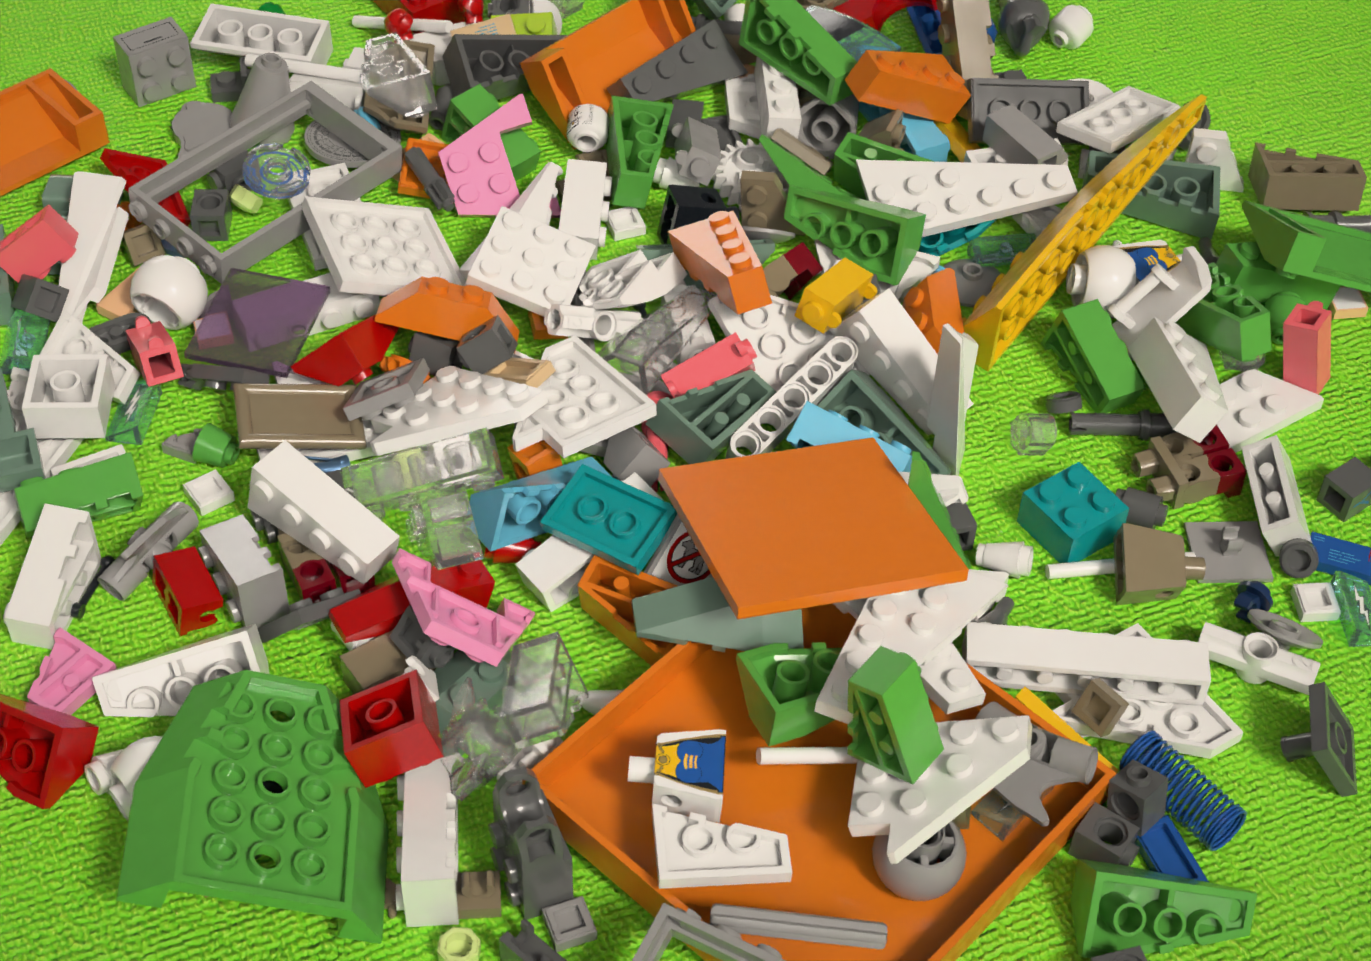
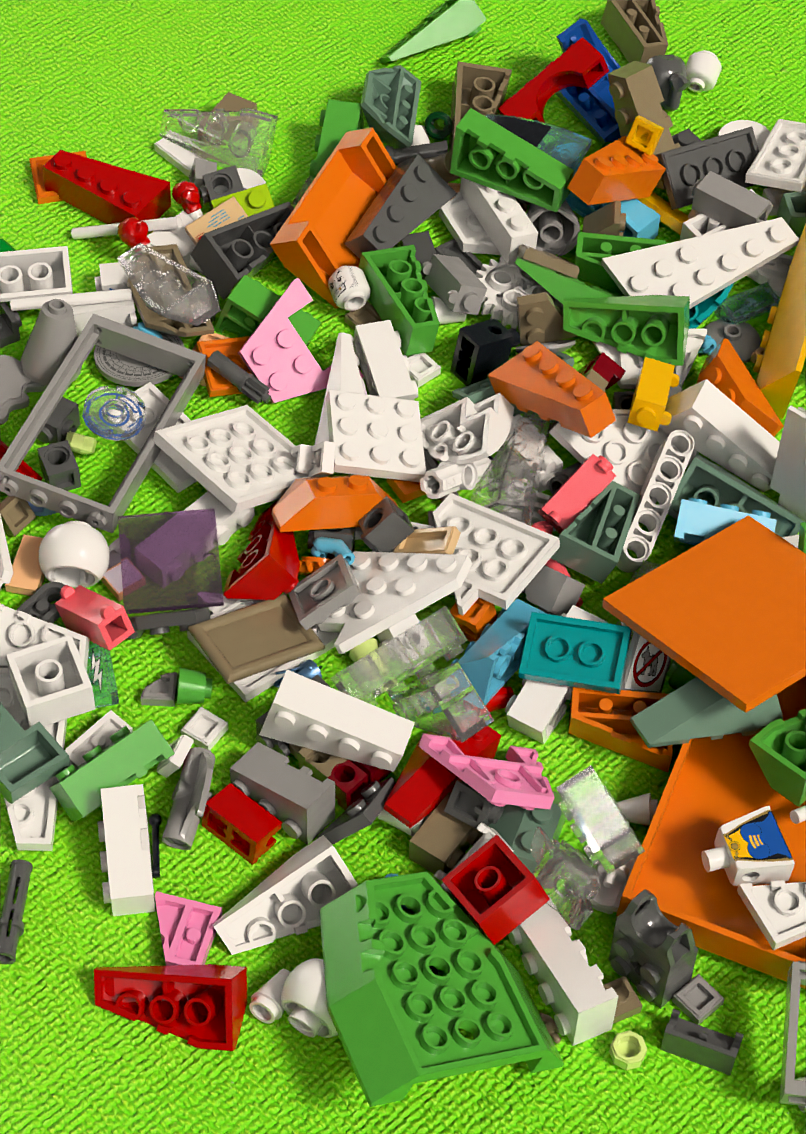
camera: 20 degrees left, 5 degrees up
none -> white tile [157,734,194,778]
none -> white slope [290,441,336,477]
none -> medium azure arm [311,537,355,566]
none -> yellow tile [625,115,664,156]

